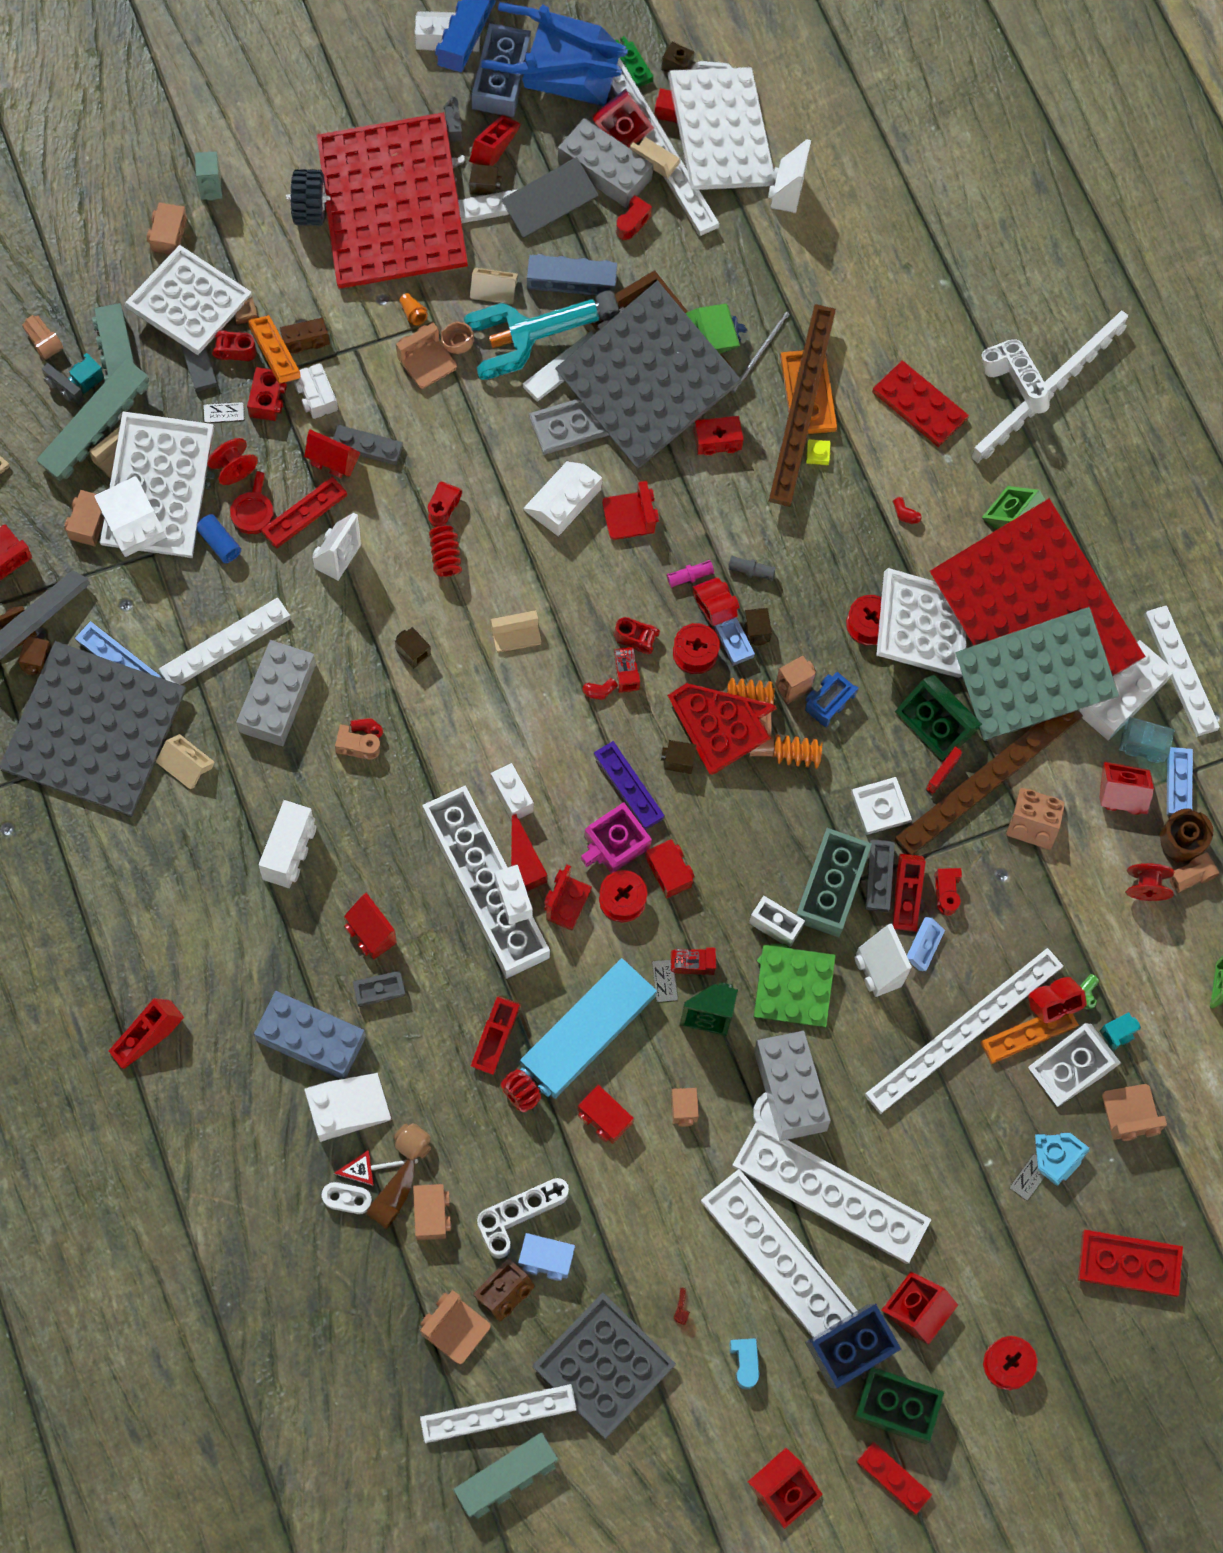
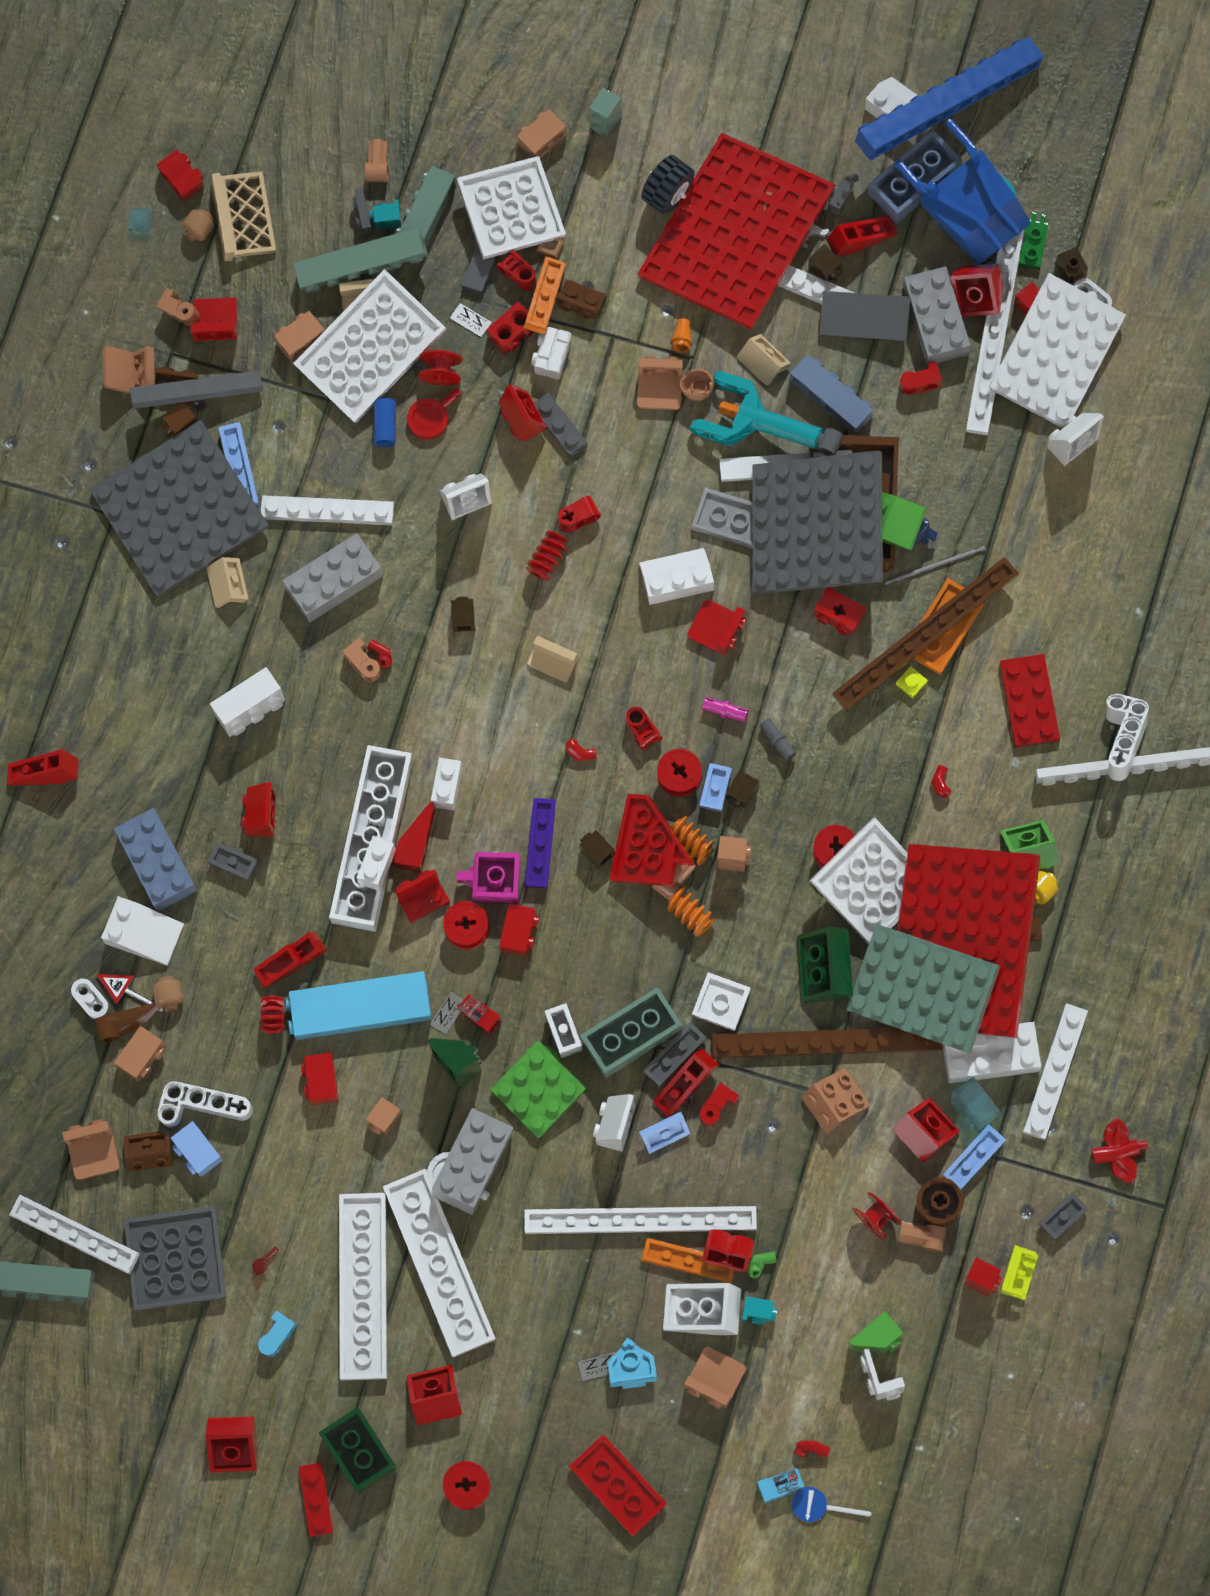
camera: 50 degrees right, 5 degrees up
white slope [94,476,166,557] -> none
red plate [261,476,347,549] -> none
red leg [614,647,640,693] -> none
tan panel [630,137,681,179] -> none
red brick [693,577,740,626] -> none
blue window [805,672,858,728] -> none
dark blue brick [805,1304,901,1388] -> none
red tile [926,747,962,794] -> none

